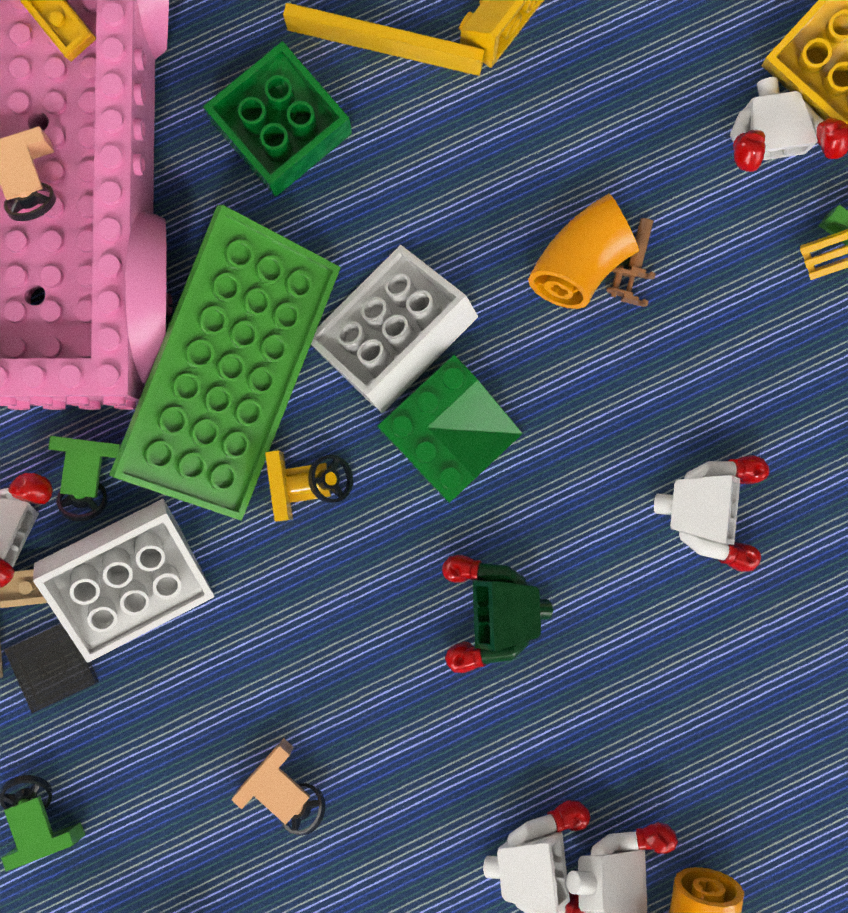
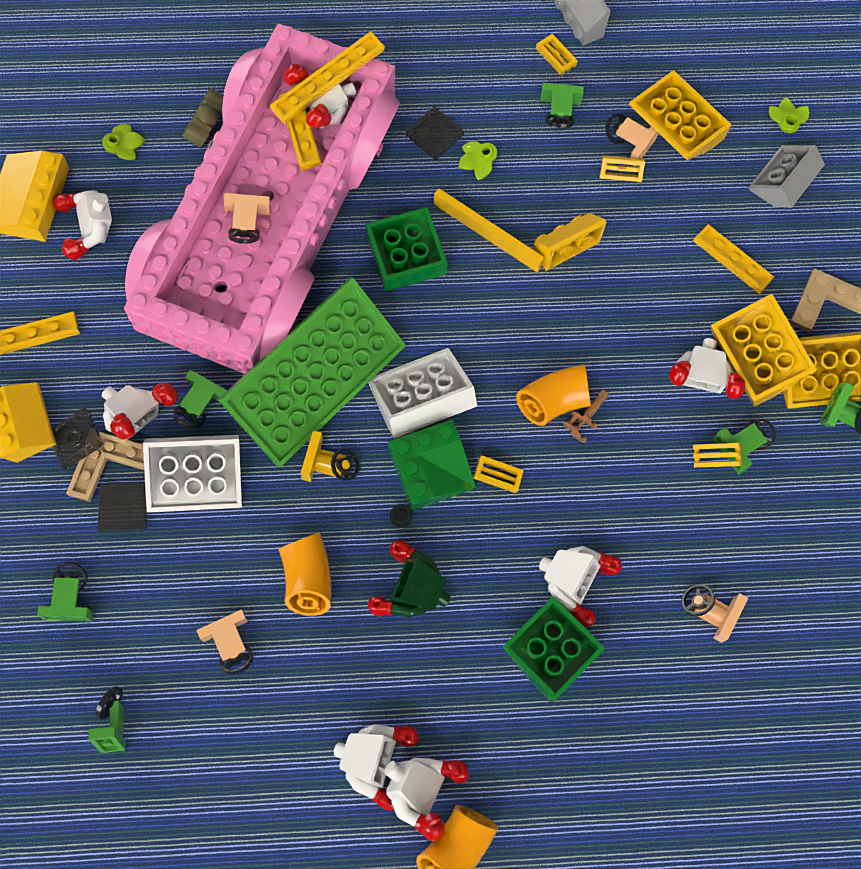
camera: 20 degrees right, 15 degrees down
none -> light orange brick [278,532,332,616]
none -> black plate [390,505,413,528]
none -> yellow tile [473,455,524,493]
none -> green slope [502,597,606,703]

